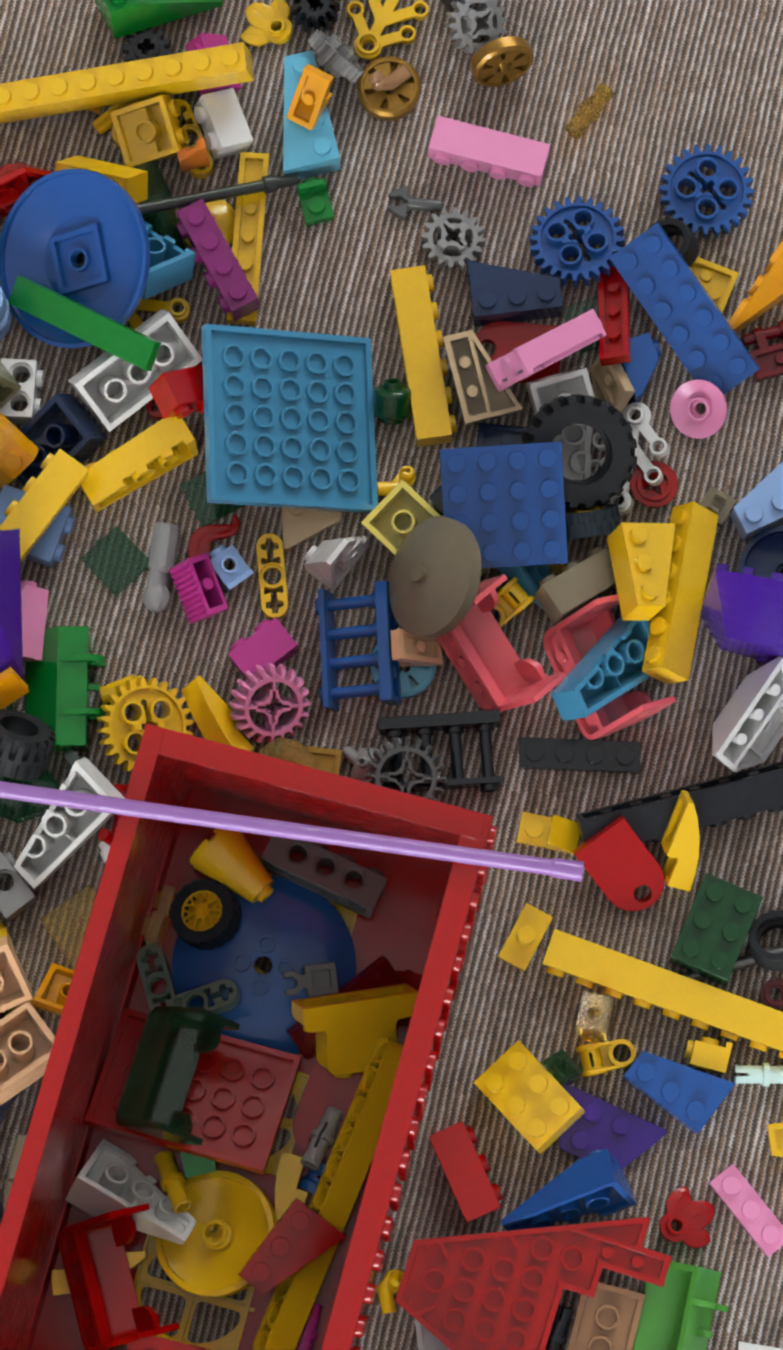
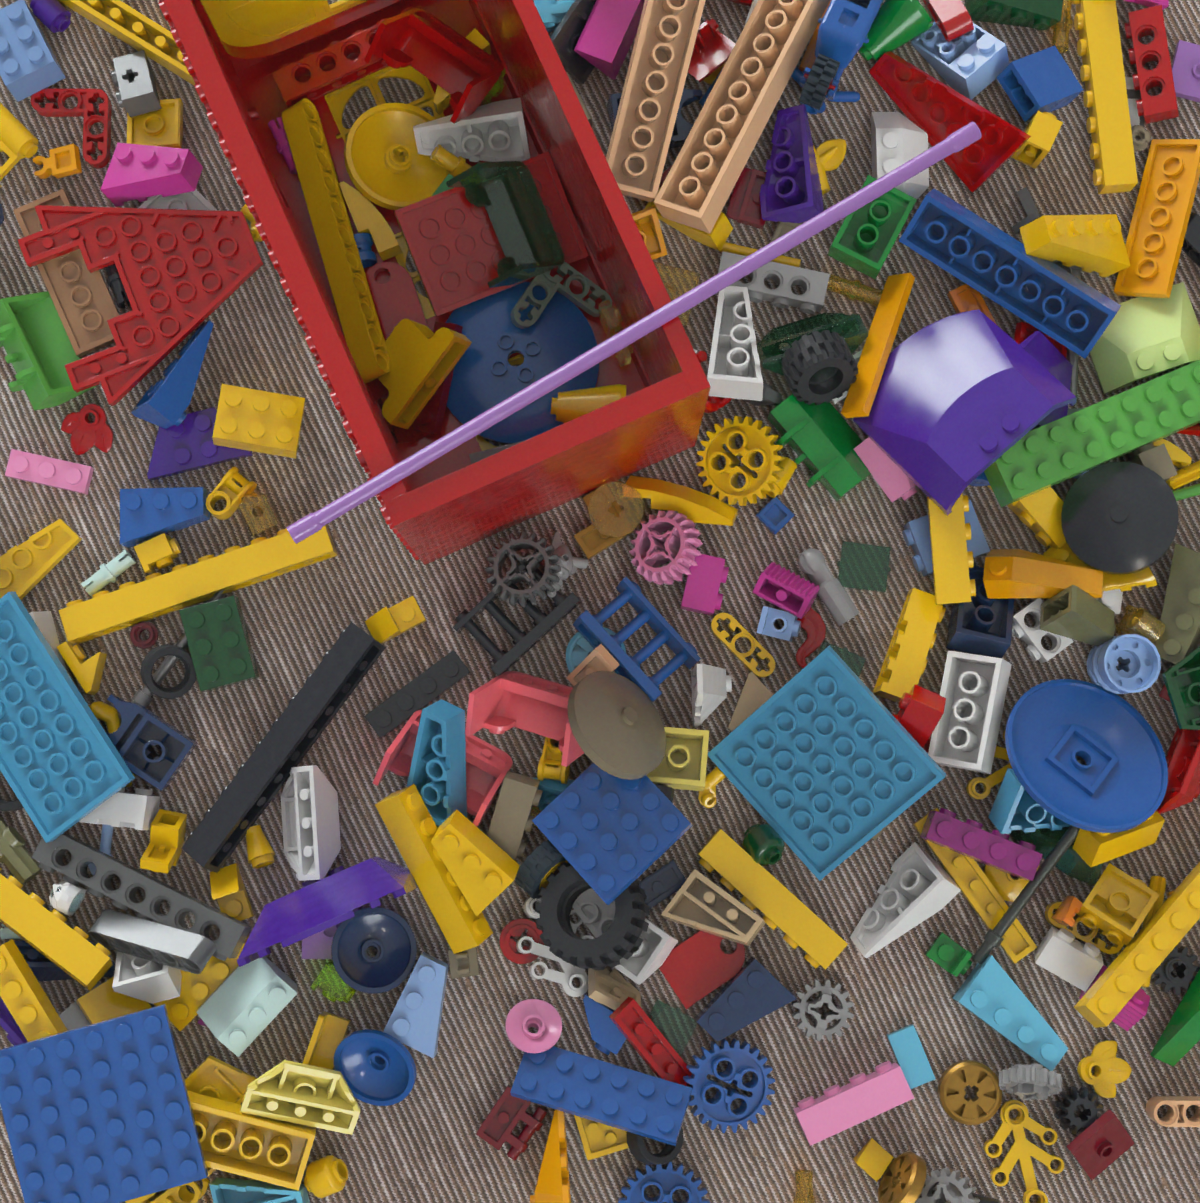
camera: 140 degrees right, 5 degrees up
green tile [8,276,161,371] -> none
black wheel [169,878,242,951] -> none
red wing [238,1197,347,1294] -> none
dark grey plate [282,962,339,997] -> none
light orange slope [286,64,334,131] -> none
light grey pin [300,1106,344,1171] -> none
medium nougat arm [368,64,412,91] -> none
dark grey bar [387,186,444,221] -> none
red brick [428,1121,503,1223] -> none
bright pink door [485,309,607,392] -> none
yellow tile [498,903,553,972] -> none
clear green slope [542,1049,583,1086] -> none
red tile [573,815,664,912] -> none
yellow slope [661,790,700,892] -> none
none -> blue tile [755,497,795,535]
none -> white wedge [850,842,961,958]
none -> yellow slope [853,1137,894,1182]
none -> medium azure tile [886,1024,936,1089]

